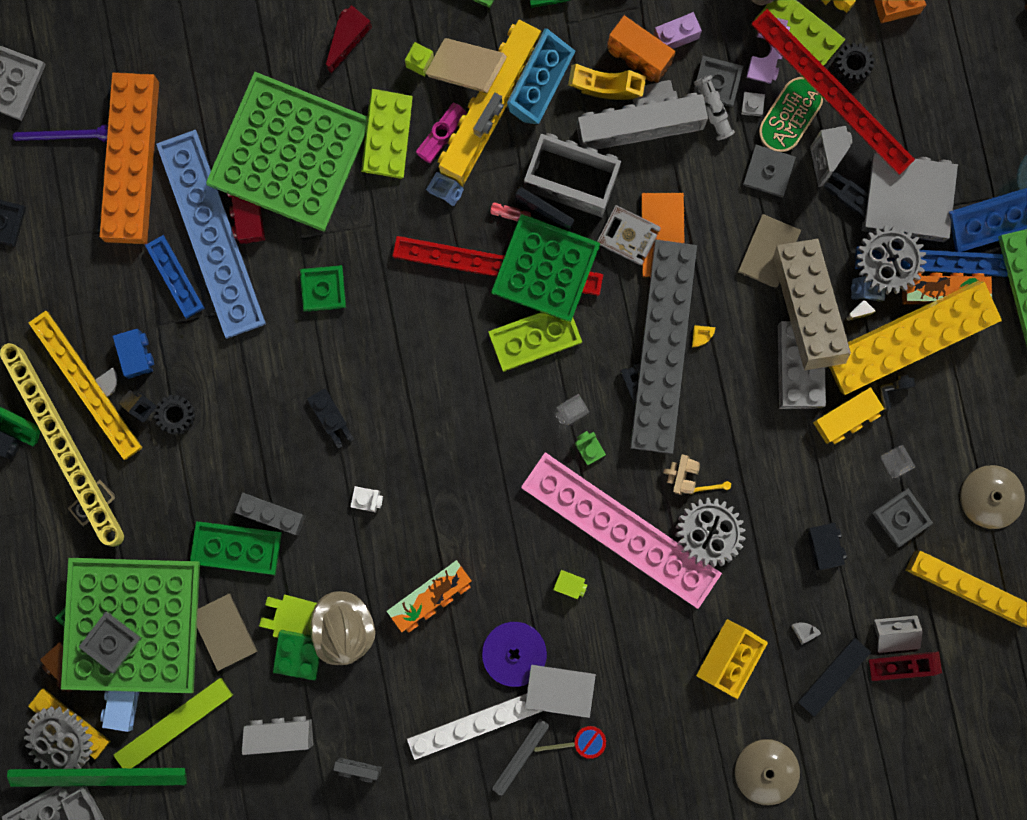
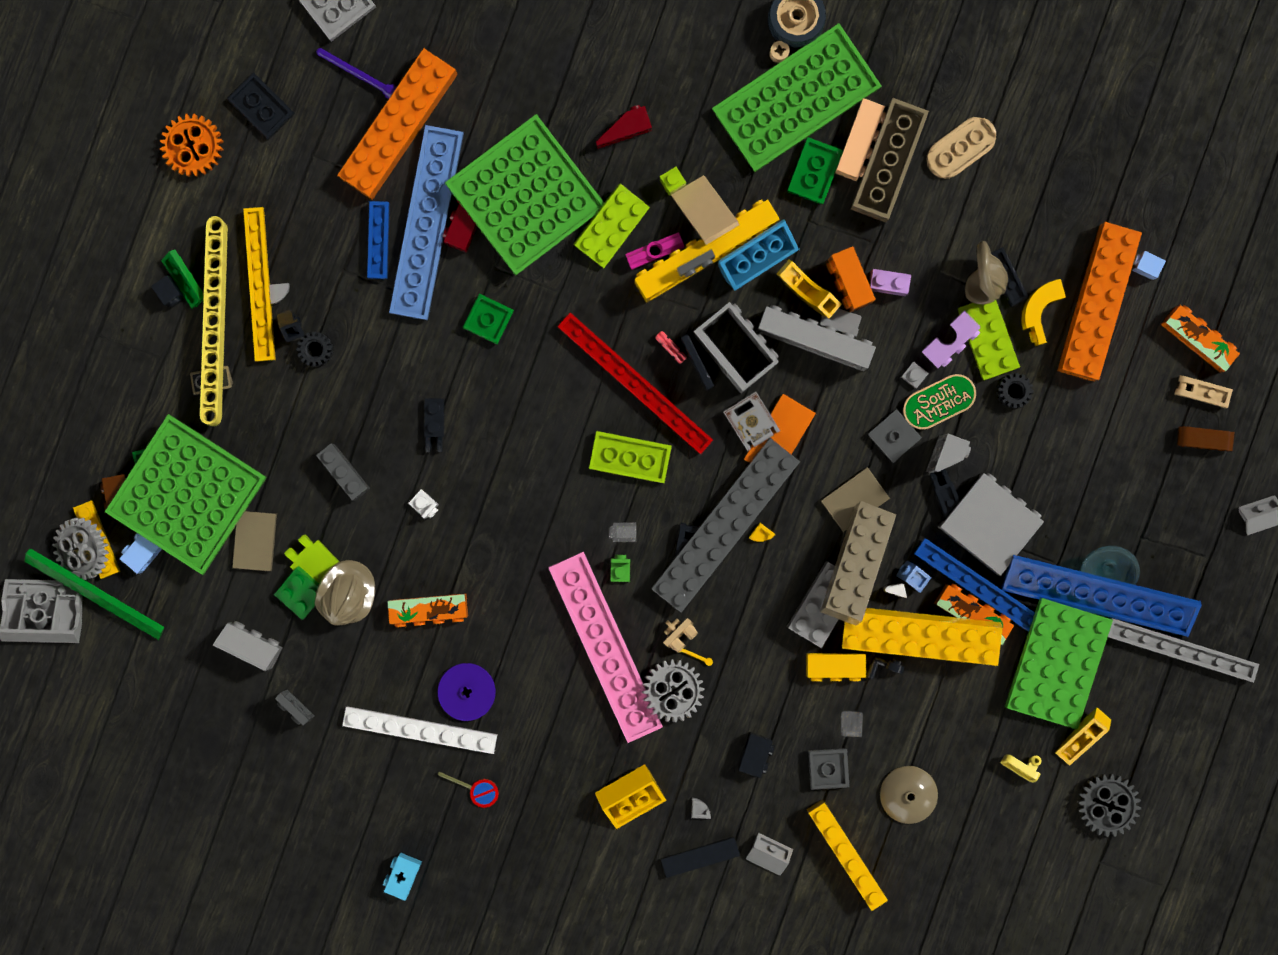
camera: 30 degrees right, 5 degrees up
dark grey plate [79,612,142,674] -> none
blue brick [113,329,154,379] -> none
lime tile [114,678,233,768] -> none
green plate [190,521,282,575] -> none
medium blue bracket [426,172,464,206] -> none
green plate [491,214,600,323] -> none
dark grey axle [493,719,549,796] -> none
light grey tile [525,665,596,718] -> none
lime brick [553,570,587,599] -> none
dark grey plate [693,56,743,107] -> none
light grey piece [694,74,735,140] -> none
dark tan dish [735,739,800,805] -> none
red plate [751,9,915,175] -> none
light grey gear [856,225,927,295] -> none
dark red slope [869,651,942,681] -> none

